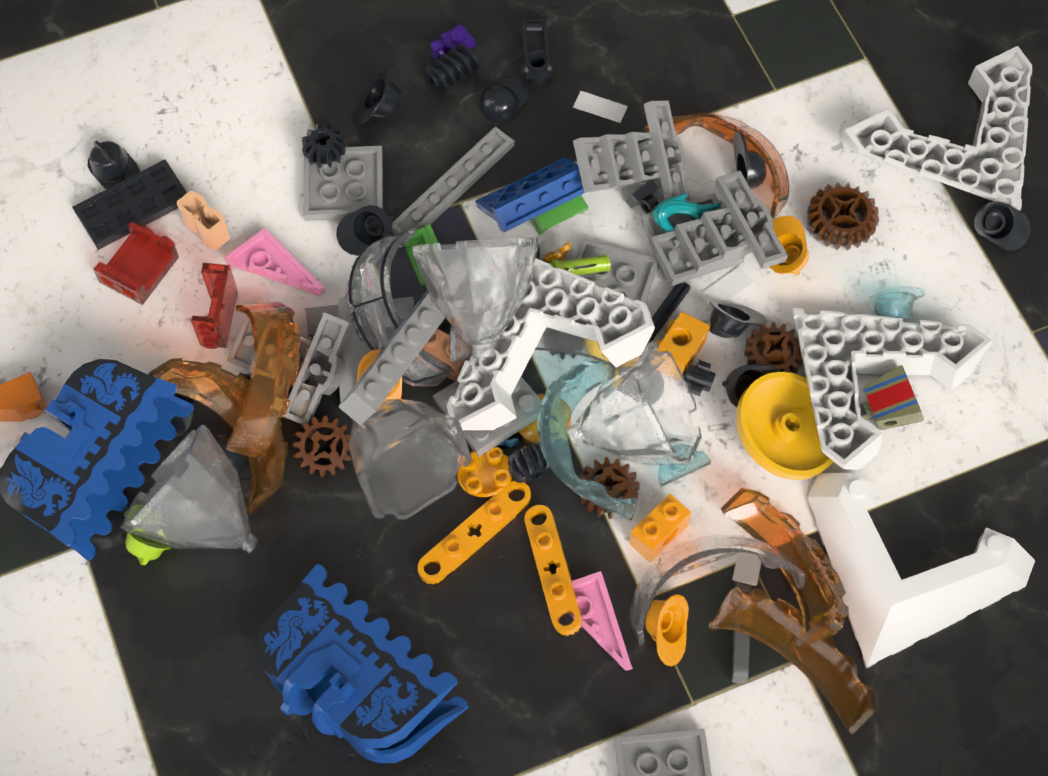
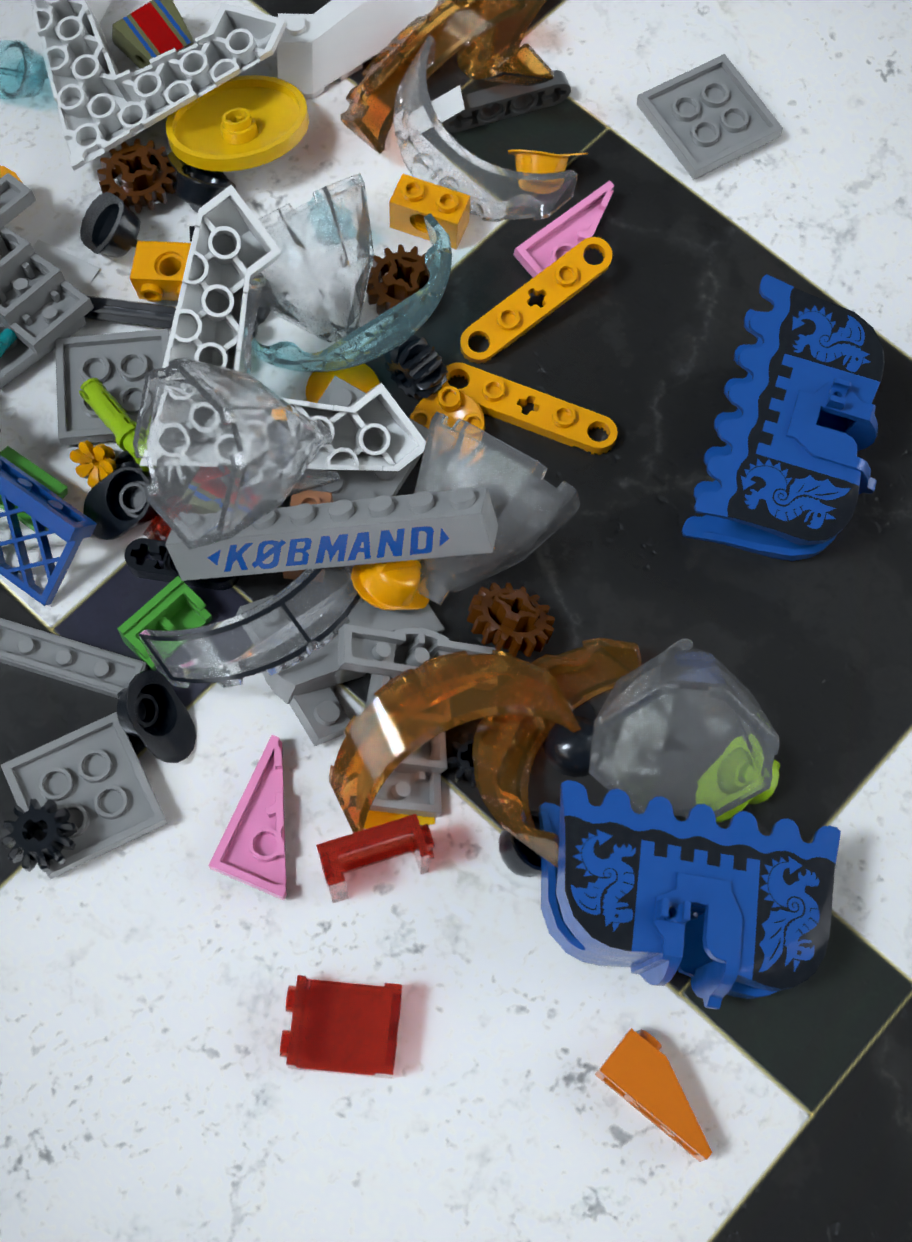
camera: 120 degrees left, 5 degrees up
black plate [72,159,187,250] -> none
black piece [87,140,140,189] -> none
light nougat brick [177,191,230,250] -> none

